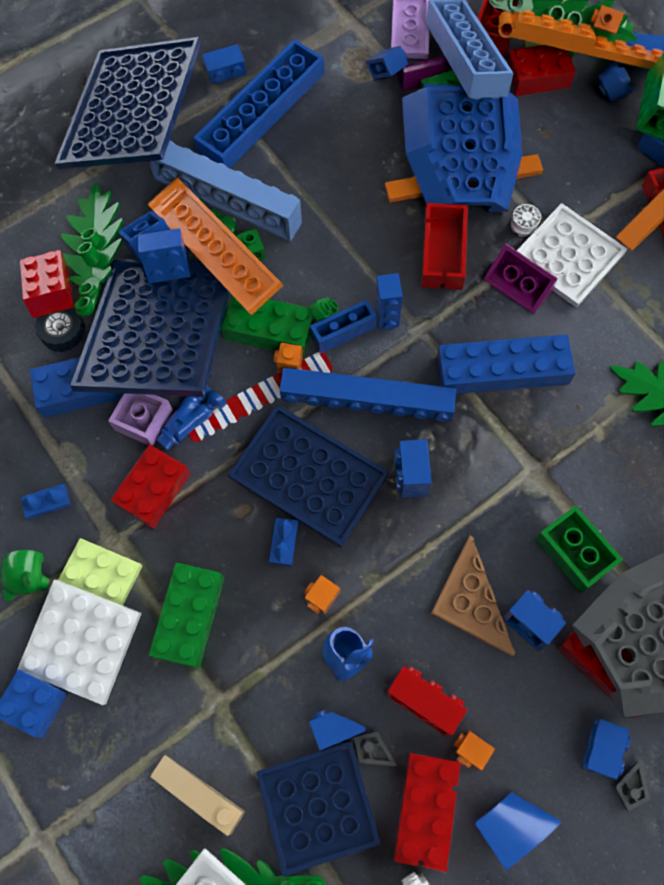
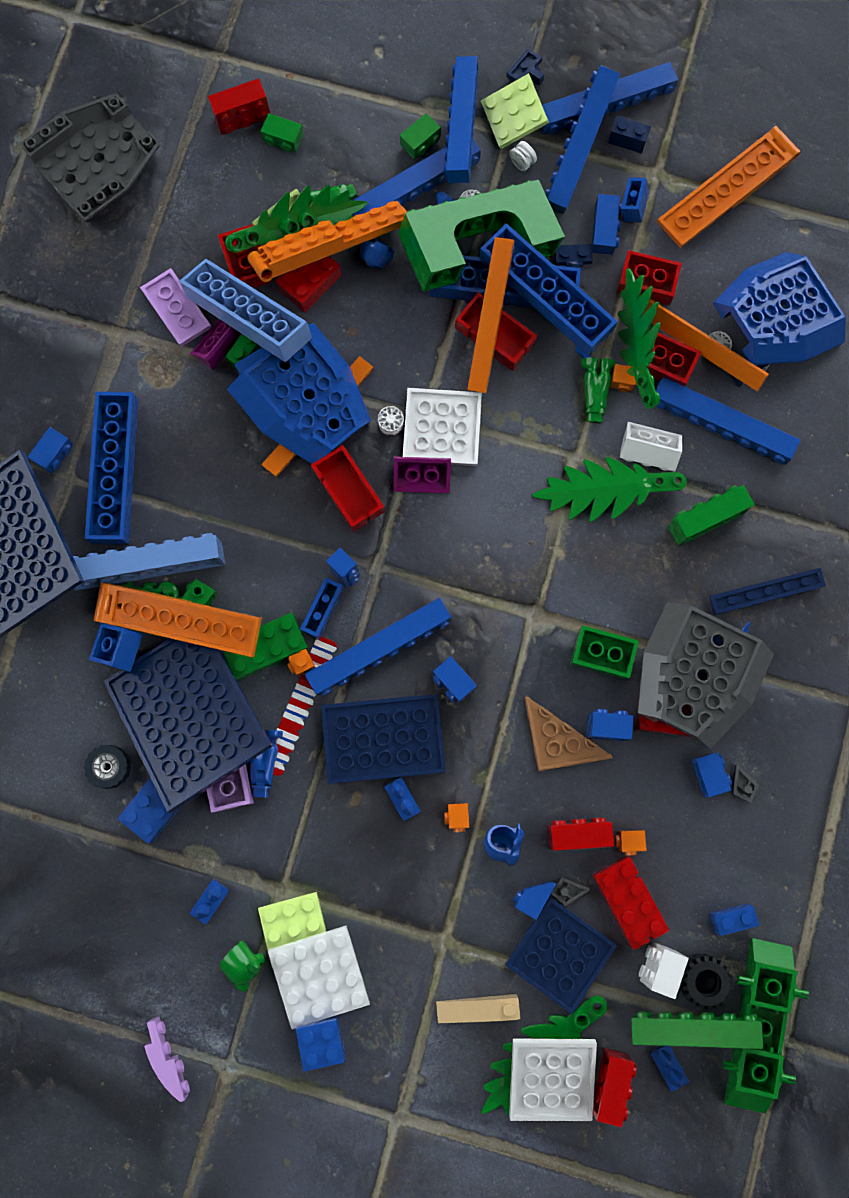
camera: 40 degrees left, 10 degrees up
red brick [20,250,74,318] -> none
green plant [60,182,124,316] -> none
red brick [111,445,191,529] -> none
blue brick [138,228,190,284] -> none
green brick [149,563,225,670] -> none
green plate [310,298,339,321] -> none
blue brick [365,46,409,79] -> none
blue brick [437,334,575,394] -> none
blue slope [474,792,561,870] -> none
orange brick [591,5,624,35] -> none

